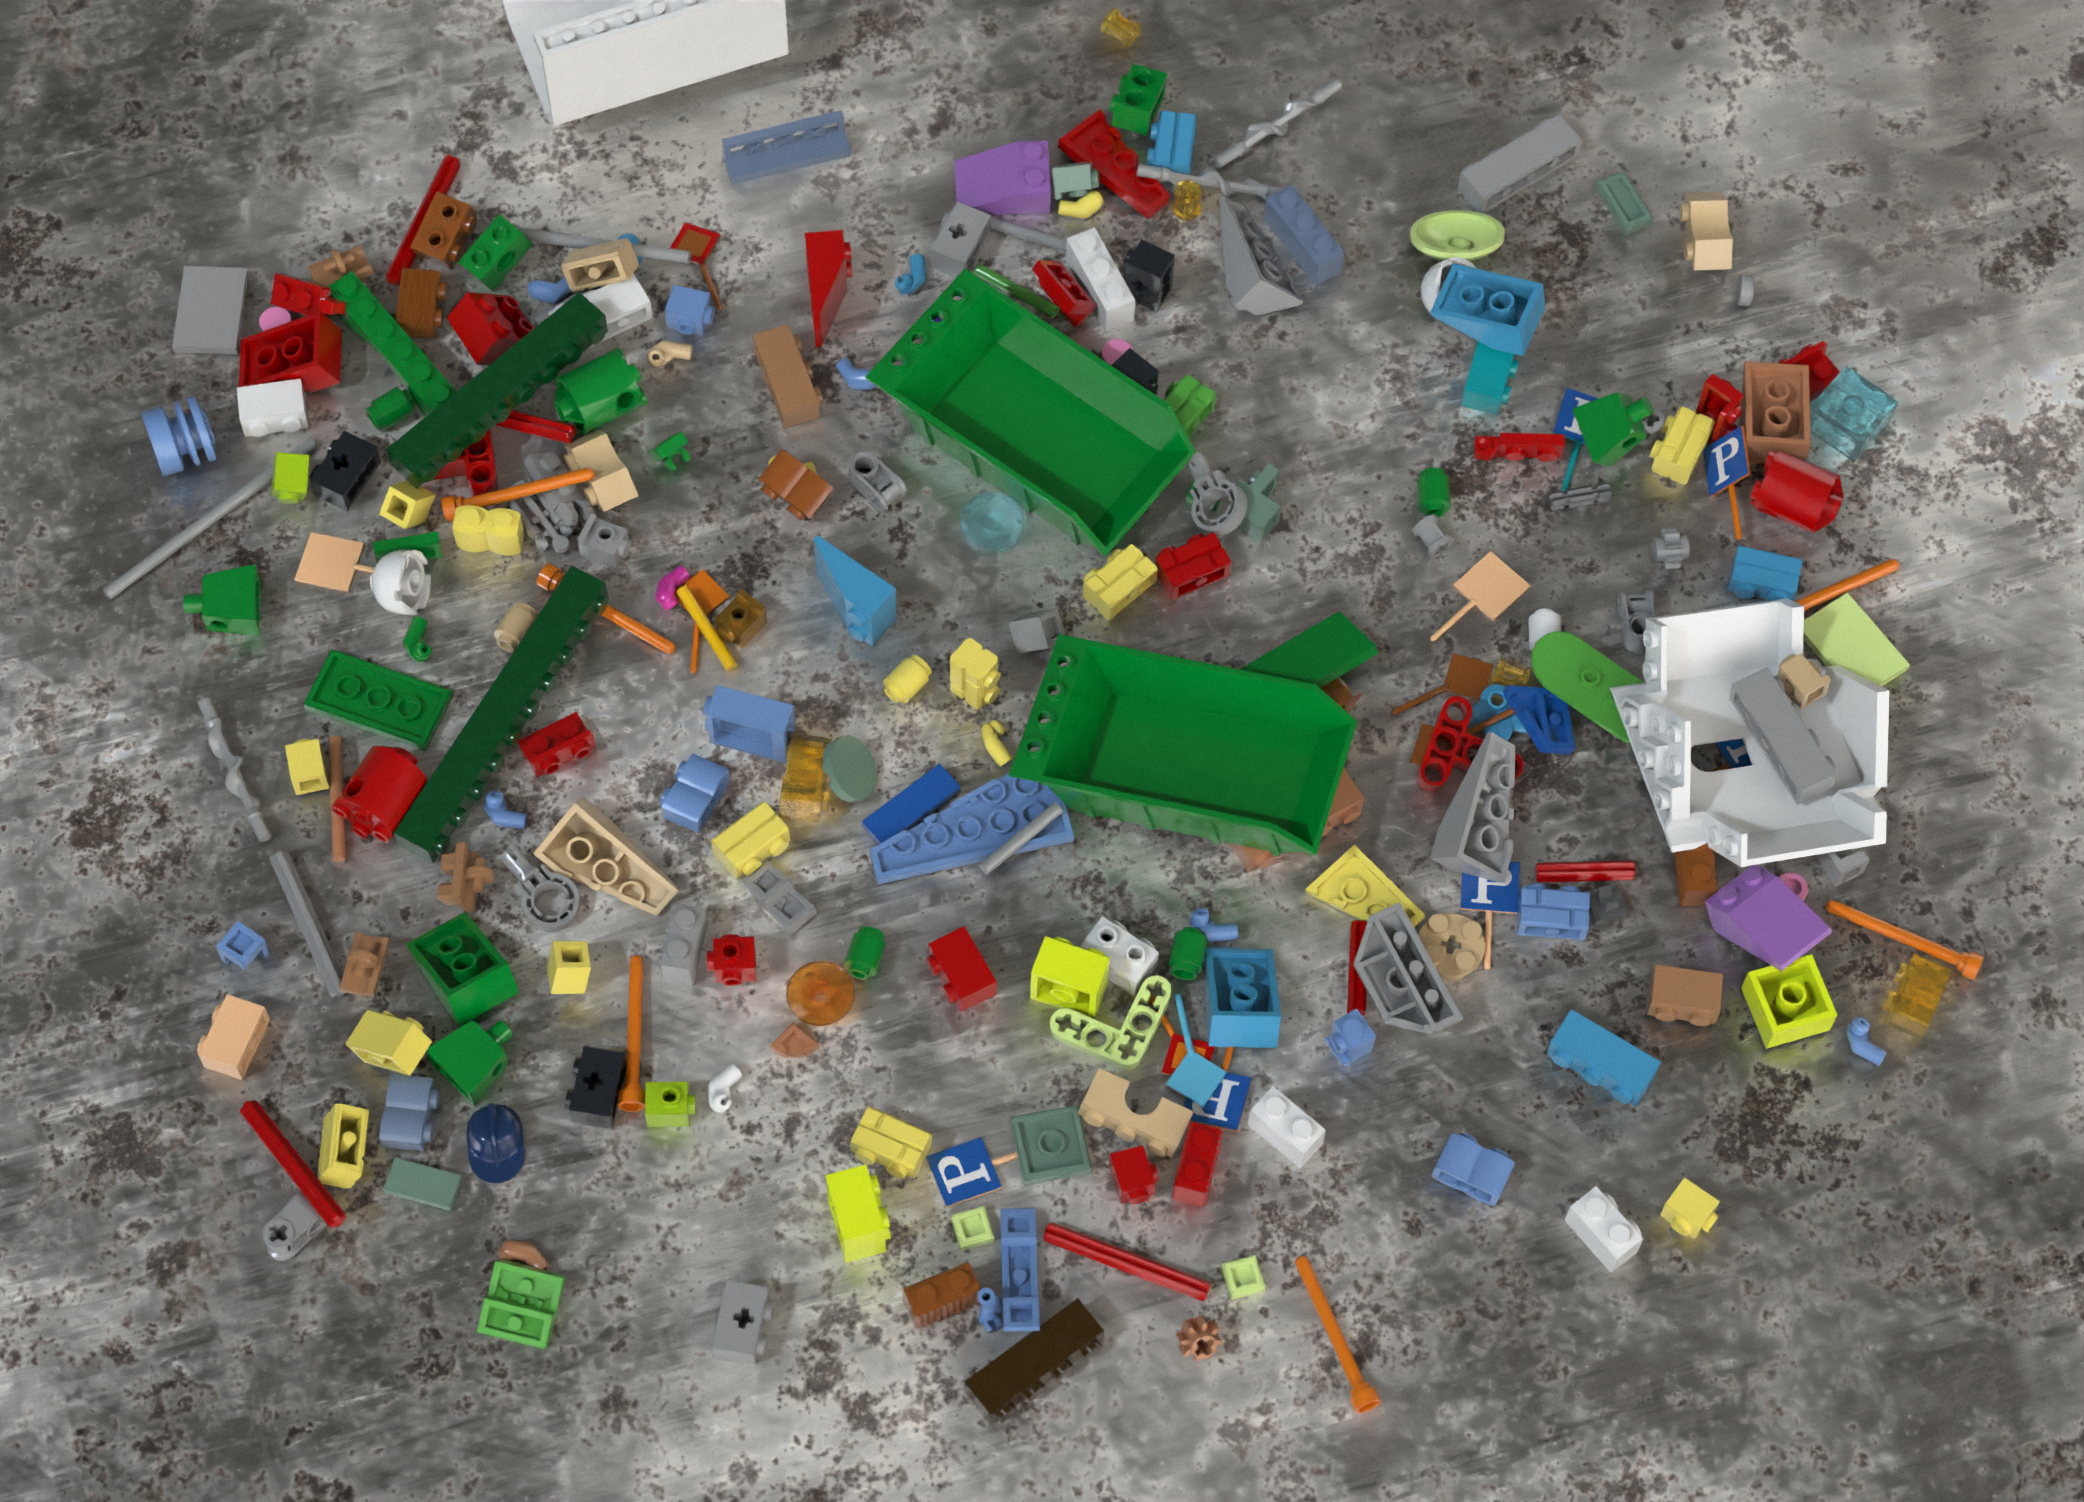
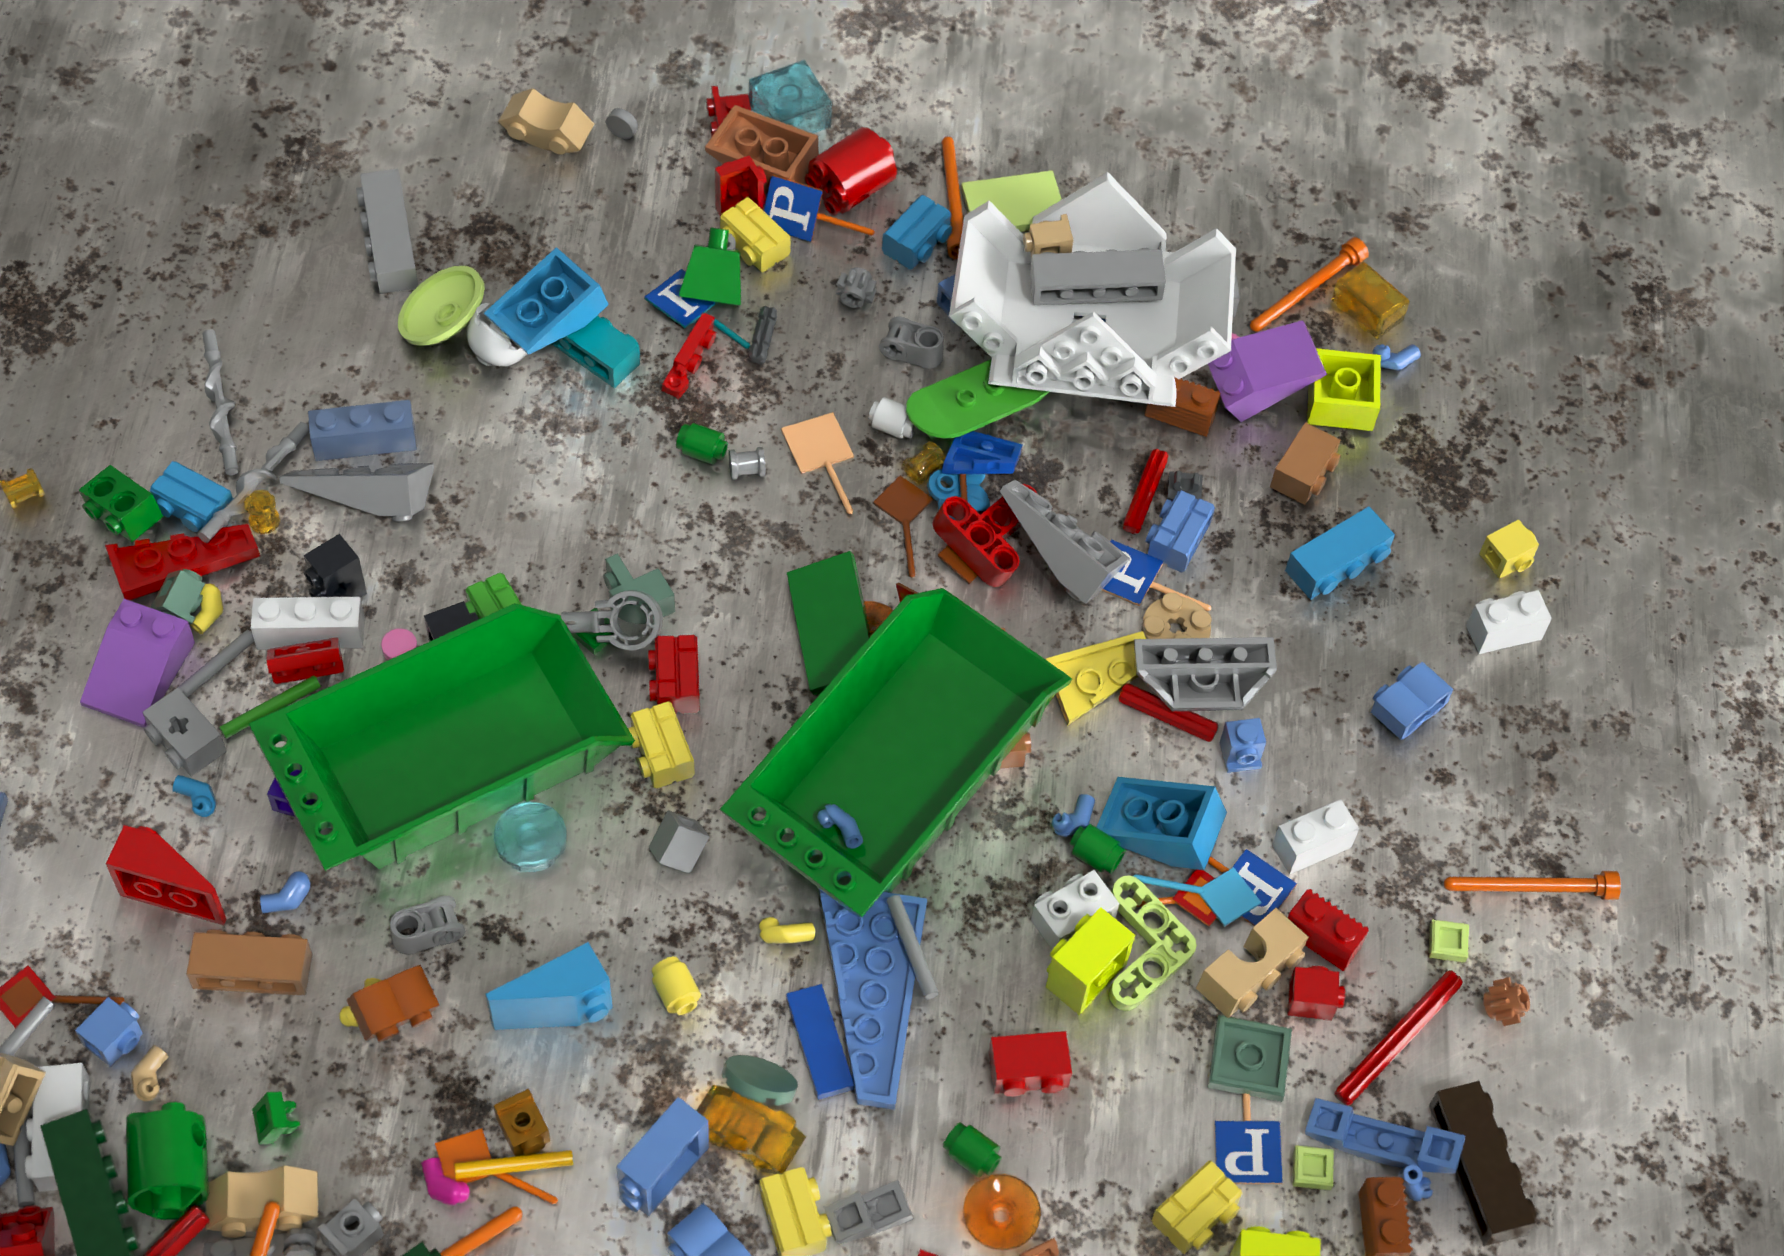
camera: 70 degrees left, 5 degrees down
light yellow brick [950,638,1001,710] -> none
sand green tile [1595,171,1653,235] -> none
none -> medium blue arm [817,804,863,848]

